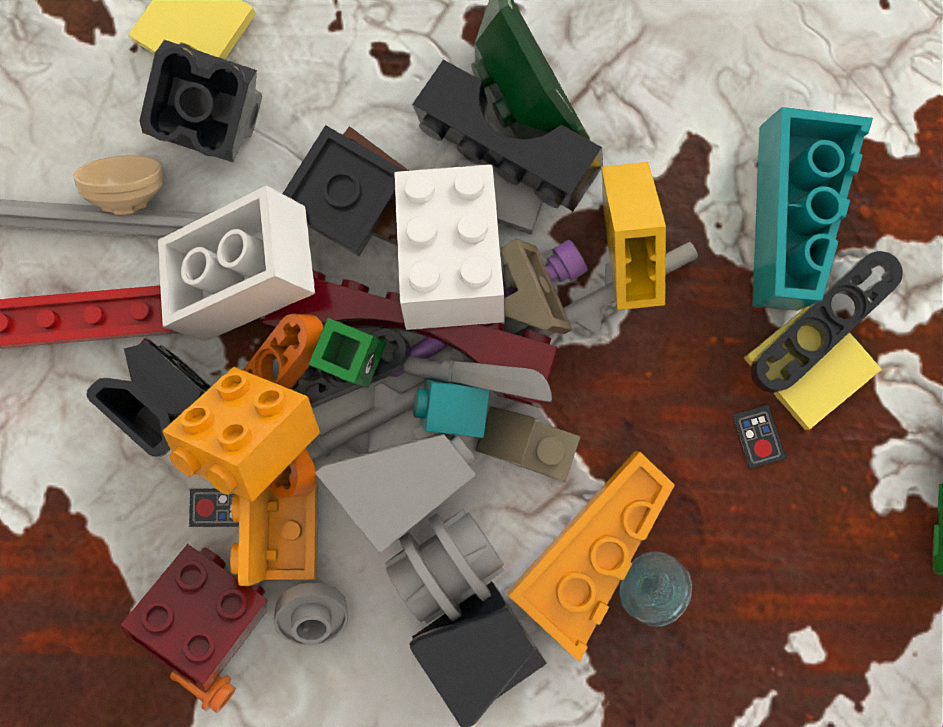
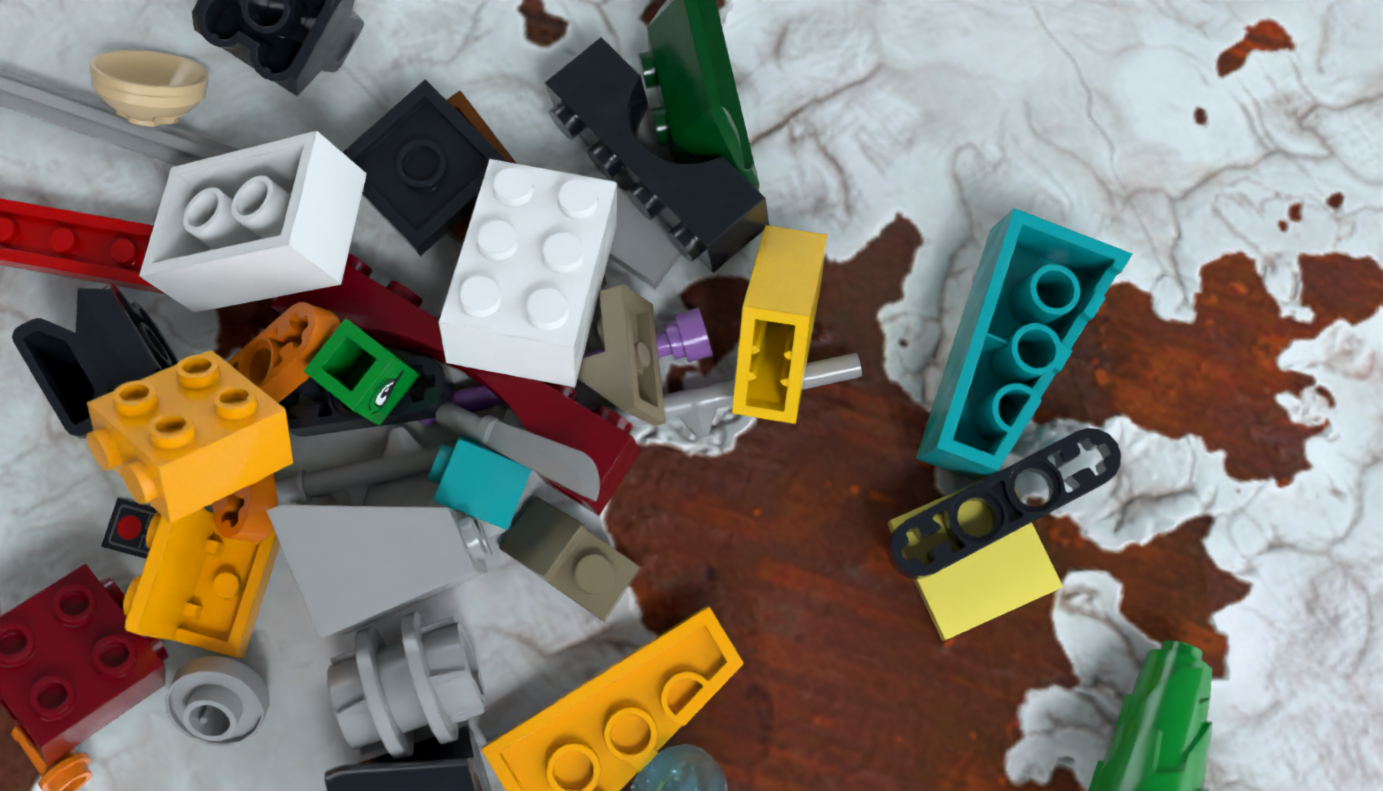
camera: 10 degrees right, 5 degrees down
black sticker [733,404,786,469] -> none

